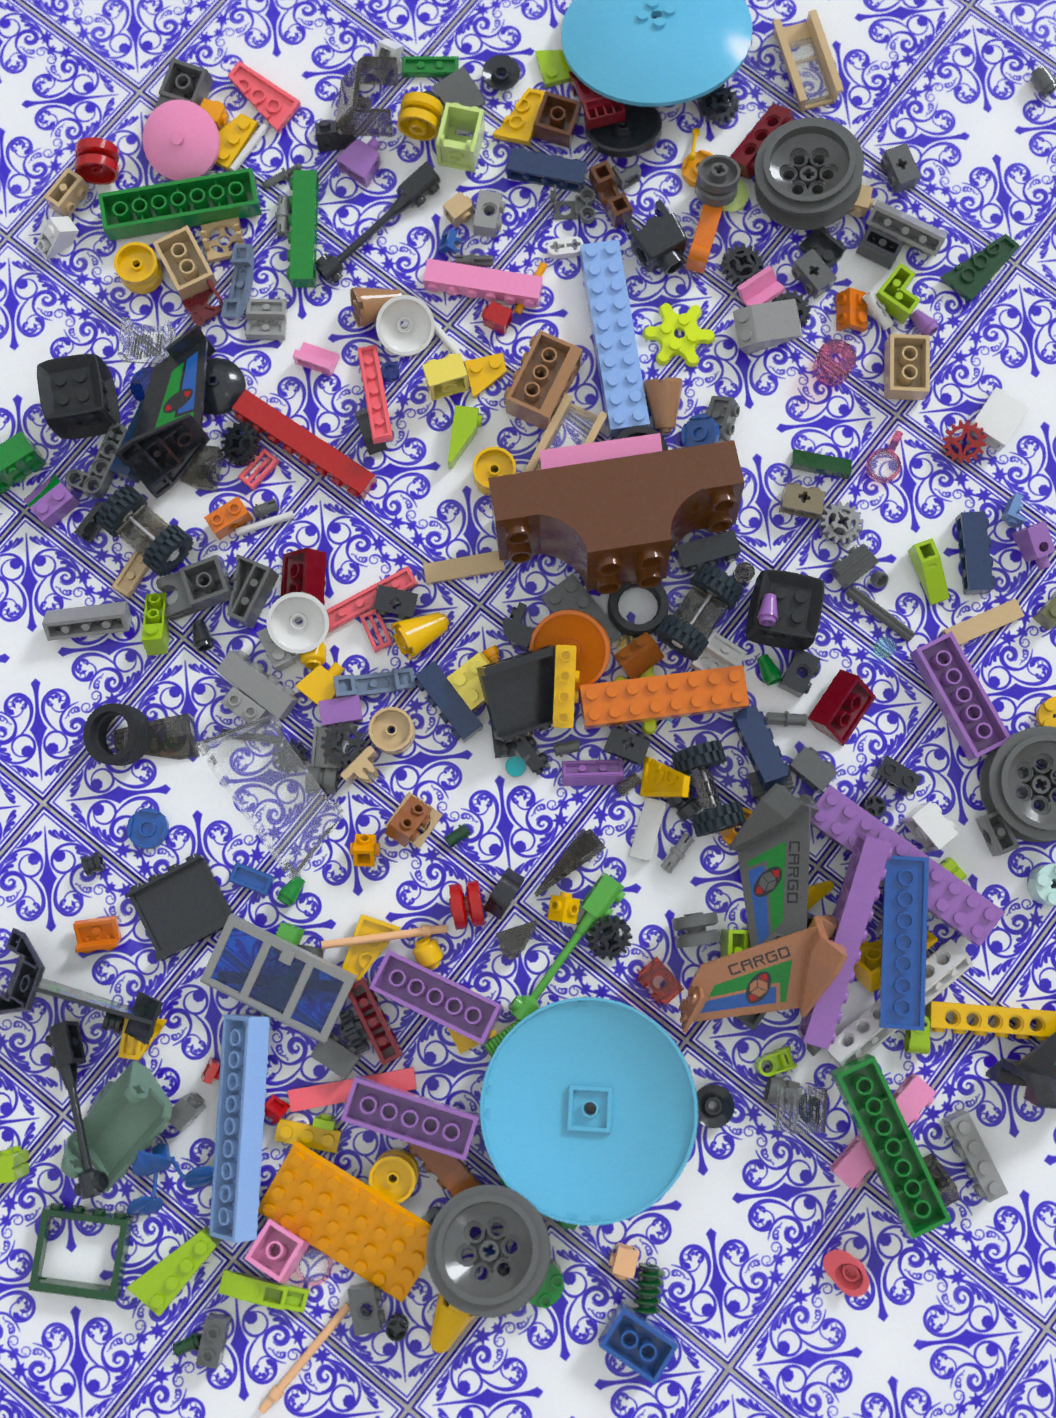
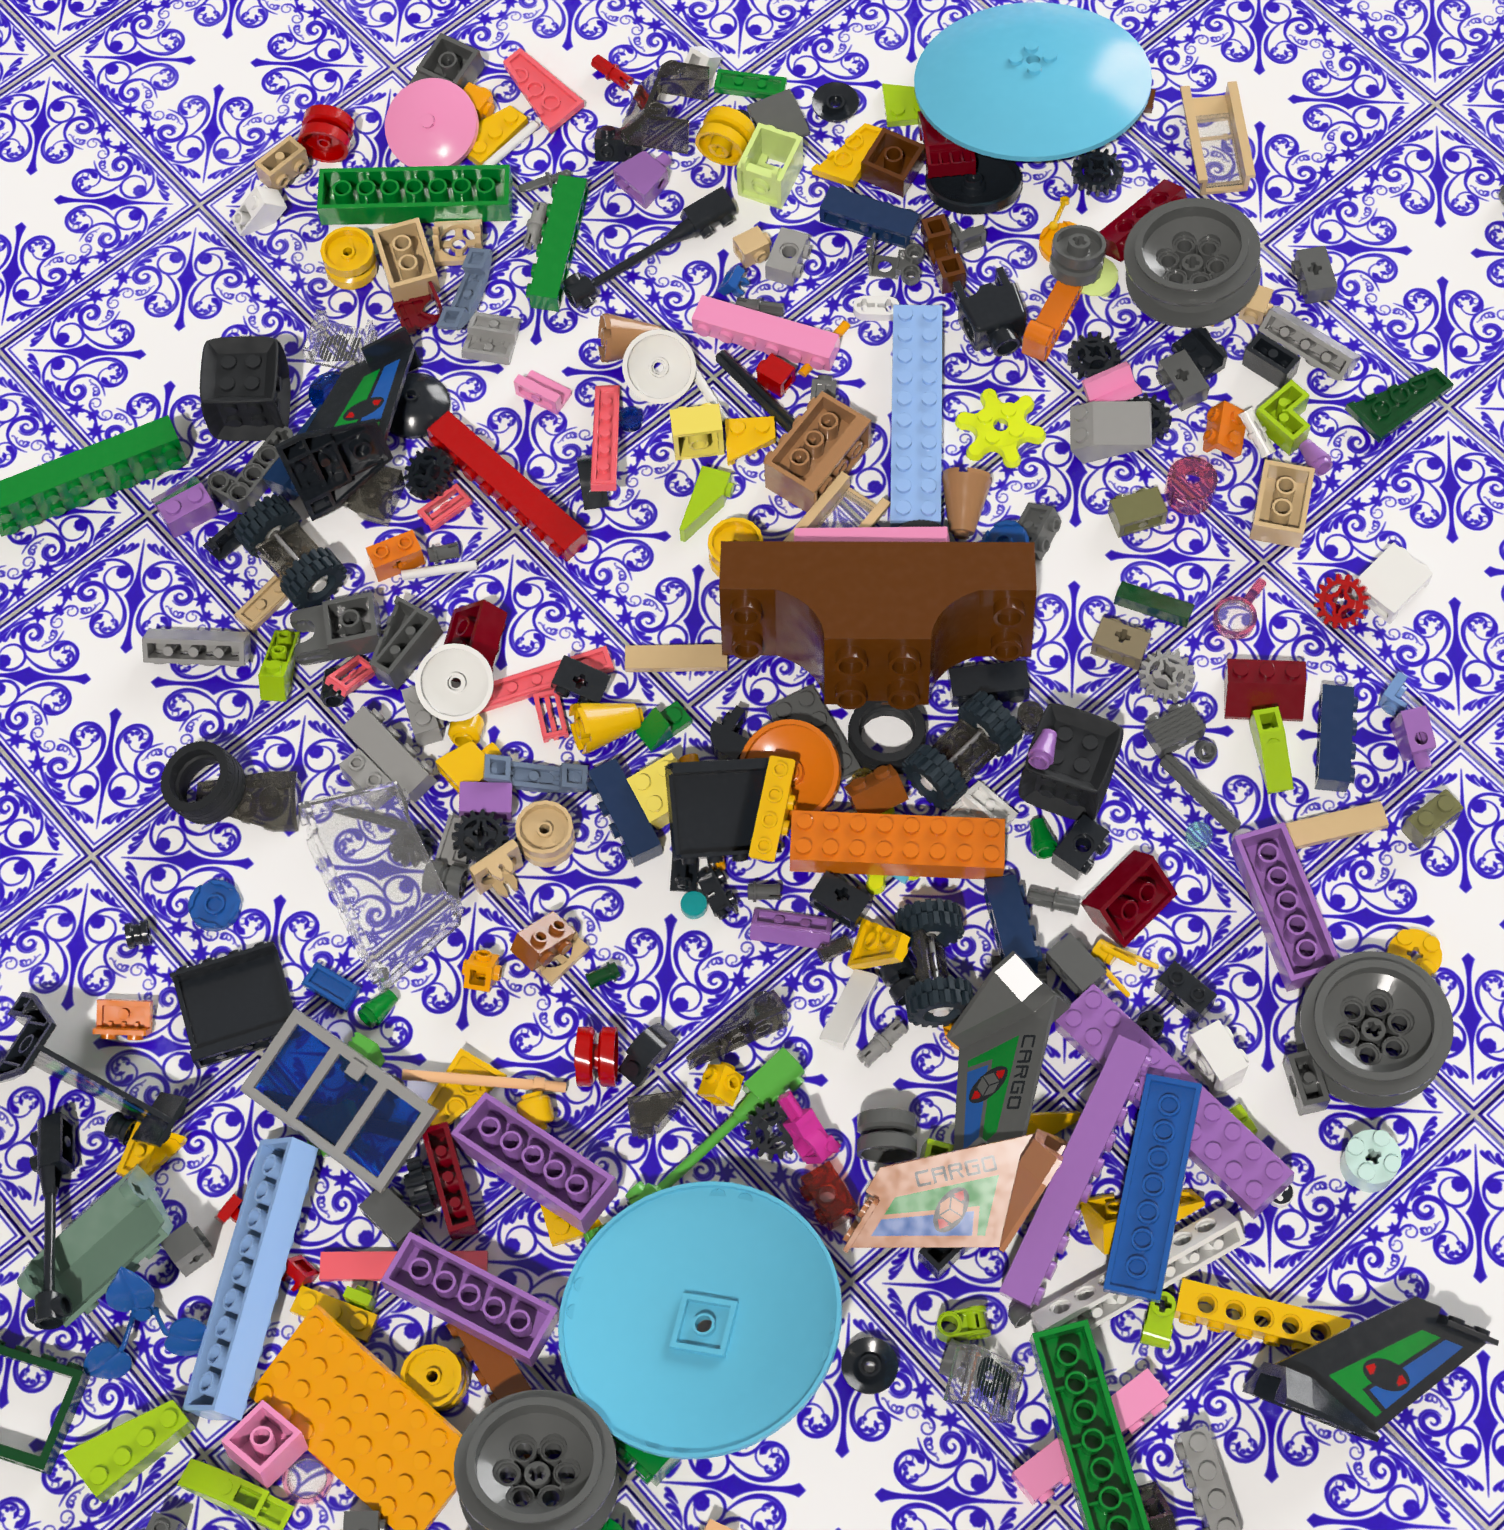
camera: 15 degrees right, 15 degrees down
none -> coral tile [325,655,375,697]
none -> red axle [591,55,634,91]
none -> green slope [636,701,693,752]
none -> black axle [715,350,795,433]
none -> dark pink piece [777,1091,841,1164]
none -> dark grey bracket [810,375,837,400]
none -> yellow plant [1091,938,1159,997]
none -> olive brick [1108,487,1168,538]
none -> dark red slope [1224,659,1306,722]

